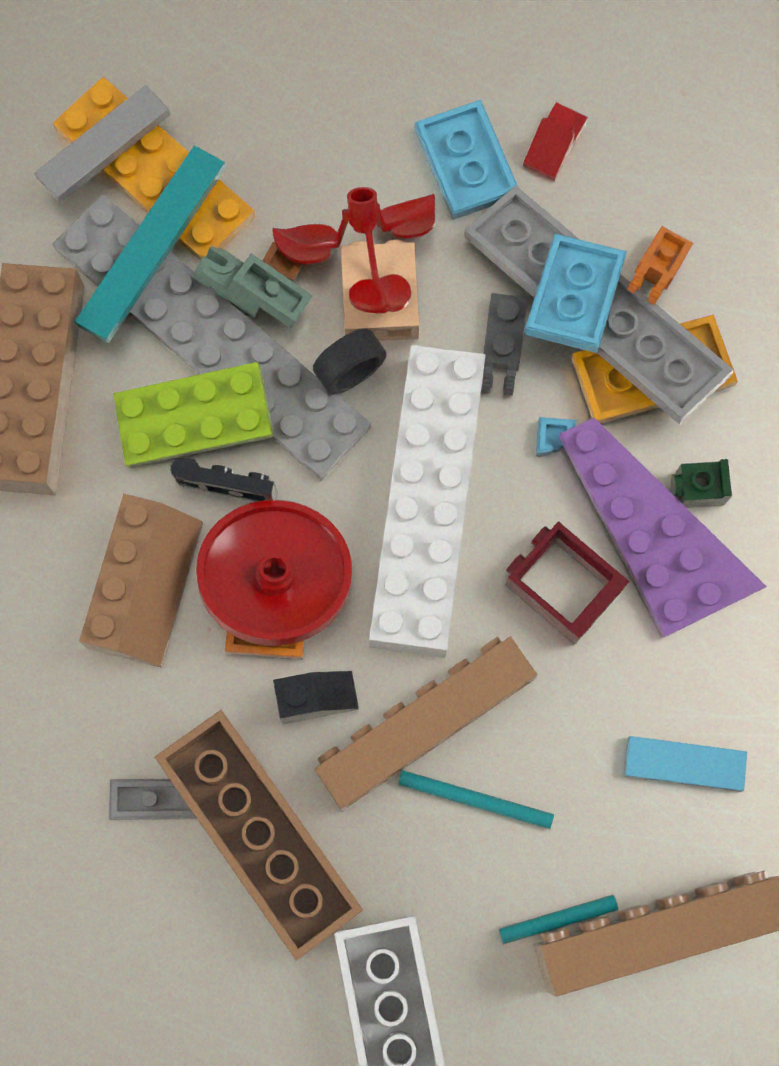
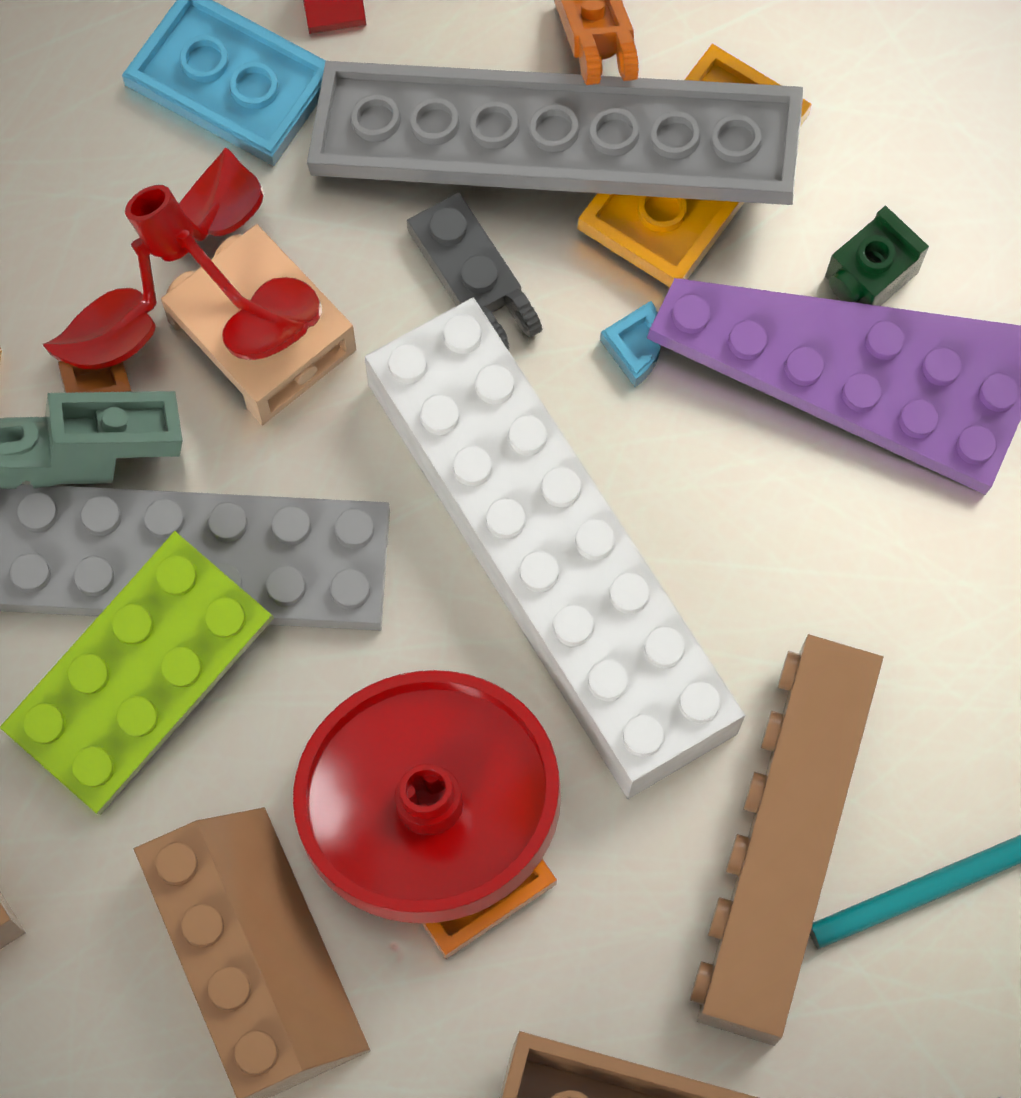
camera: 40 degrees left, 5 degrees down
black hinge [170,457,278,502] -> none
black slope [273,671,359,724] -> none
black tyre [313,328,386,395] -> none
dark red window [505,521,630,645] -> none
medium azure tile [524,234,627,353] -> none

